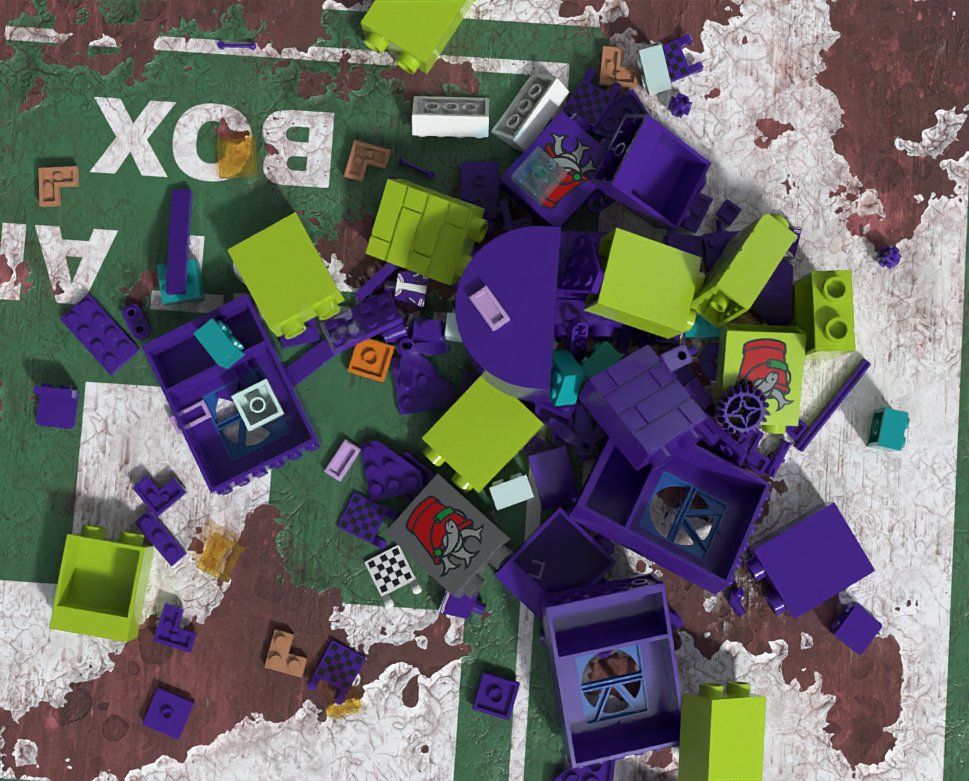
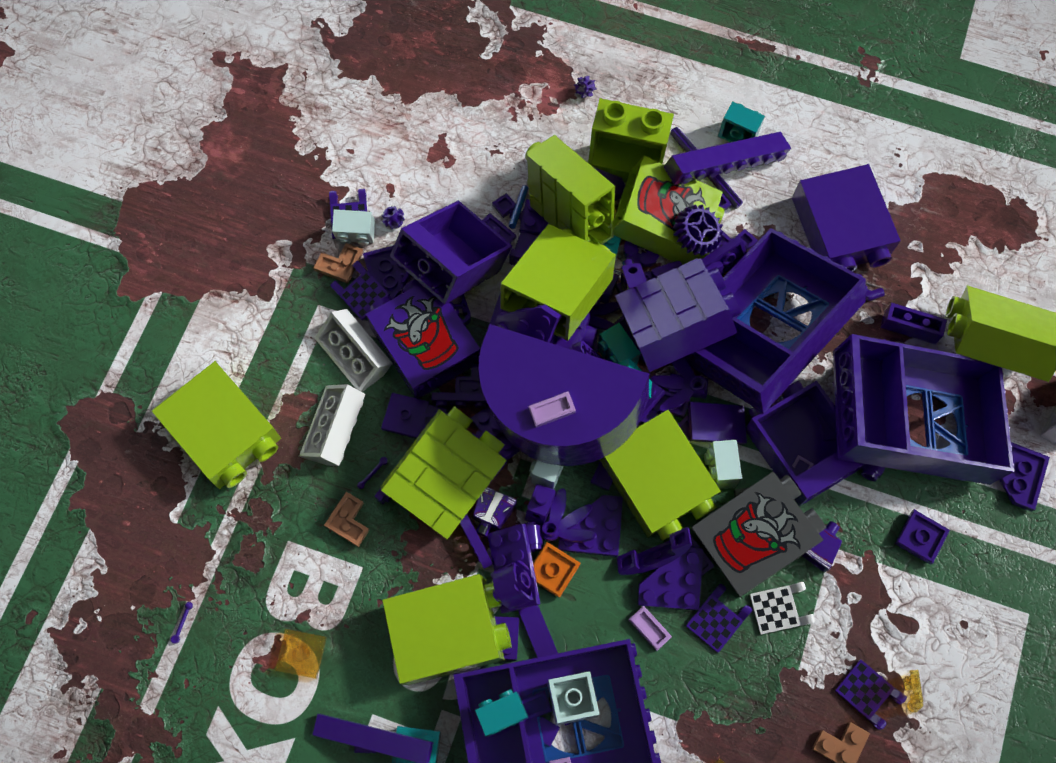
camera: 75 degrees left, 15 degrees down
clear light blue brick [511,146,567,206] -> none
dark purple pin [764,438,792,478] -> none
dark purple bracket [829,601,882,655] -> none
none -> dark purple brick [491,560,537,610]
none -> blue bar [509,185,529,229]
none -> dark purple slope [617,527,692,575]
none -> dark purple brick [664,131,792,185]
none -> dark purple brick [880,302,947,344]

